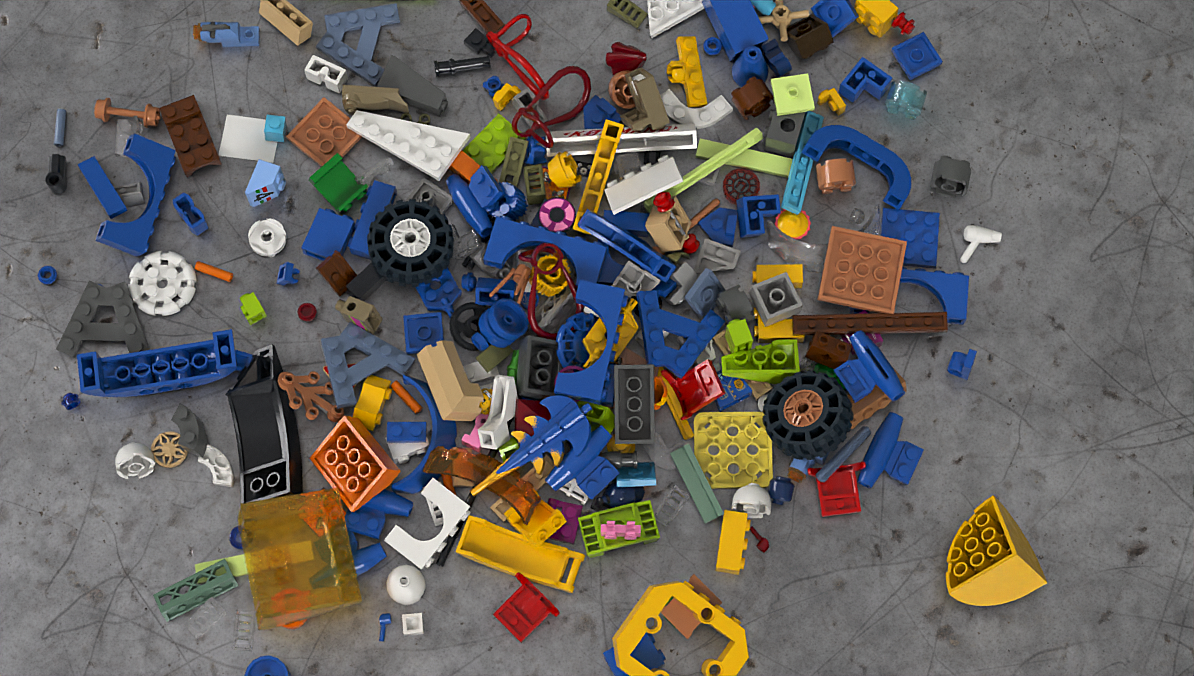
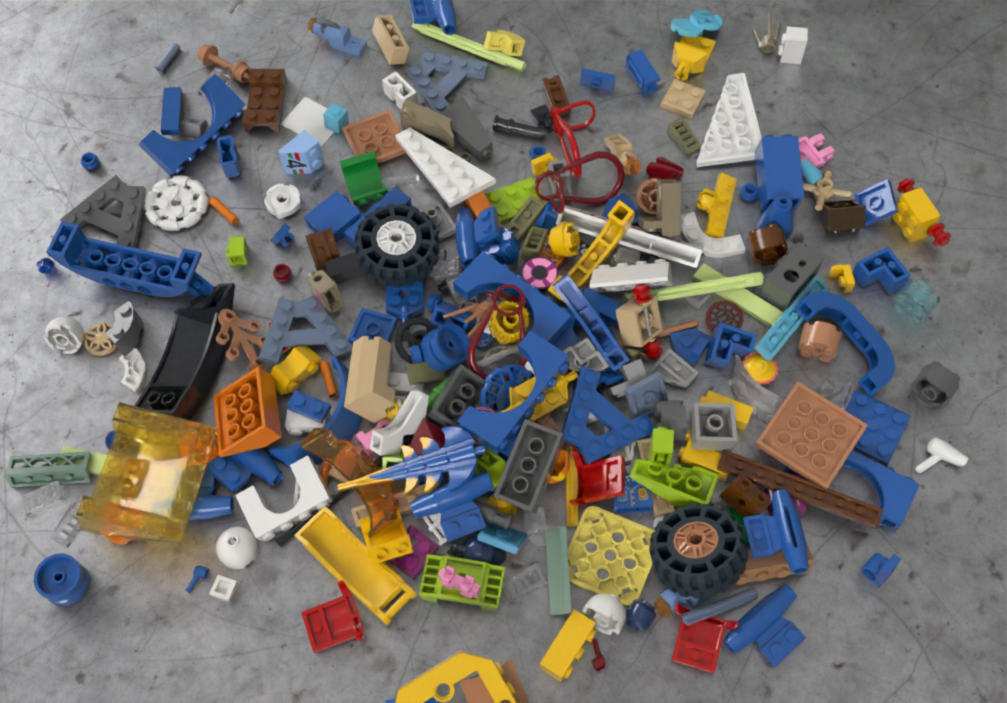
camera: 25 degrees right, 10 degrees down
black piece [45,154,67,194] -> none
leg [761,39,792,77] -> none
yellowish green plate [771,73,815,116] -> none
blue plate [891,32,943,80] -> none
none -> tan plate [604,133,641,175]

